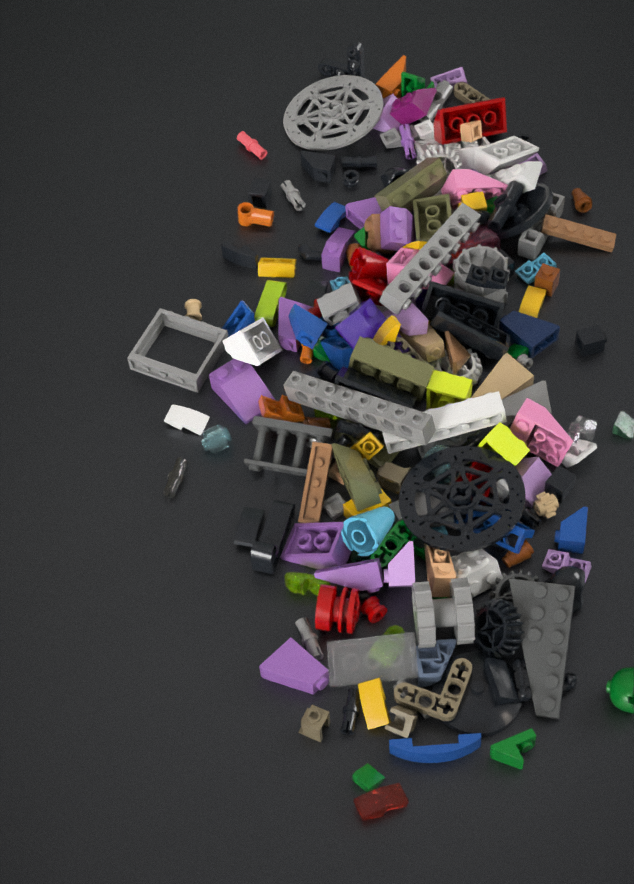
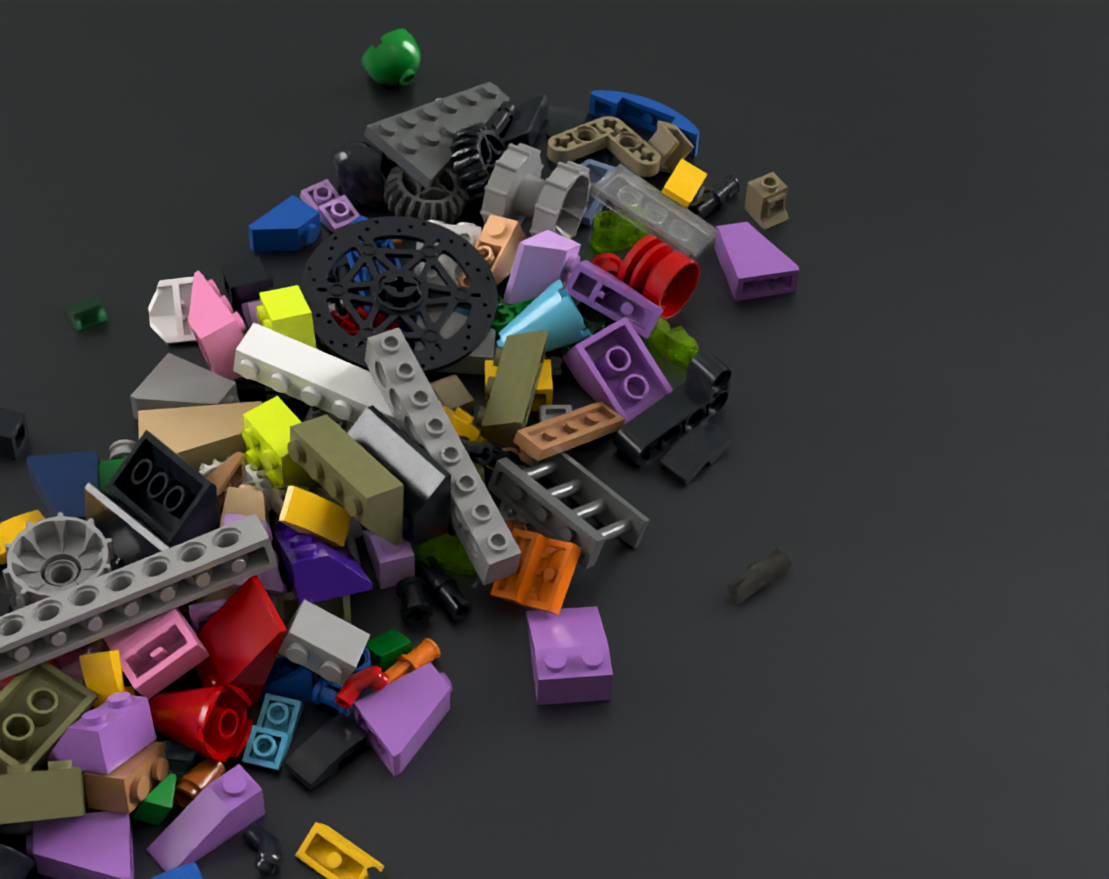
camera: 155 degrees left, 5 degrees down
light grey window [127,308,228,393] -> none
white slope [164,405,210,436] -> none
tan bush [185,299,202,321] -> none
clear light blue head [201,424,232,454] -> none
blue slope [221,300,255,337] -> none
white slope [222,318,282,366] -> none
lime beam [254,280,287,328] -> none
blue slope [288,304,328,349] -> none
light grey pin [295,617,324,661] -> none
blue slope [321,335,353,370] -> none
green slope [352,763,385,795] -> none
clear red slope [353,783,409,820] -> none
black slope [465,264,510,289] -> none
green slope [490,728,536,769] -> none
tan gear [533,491,559,519] -> none
clear bracket [568,415,598,444] -> none

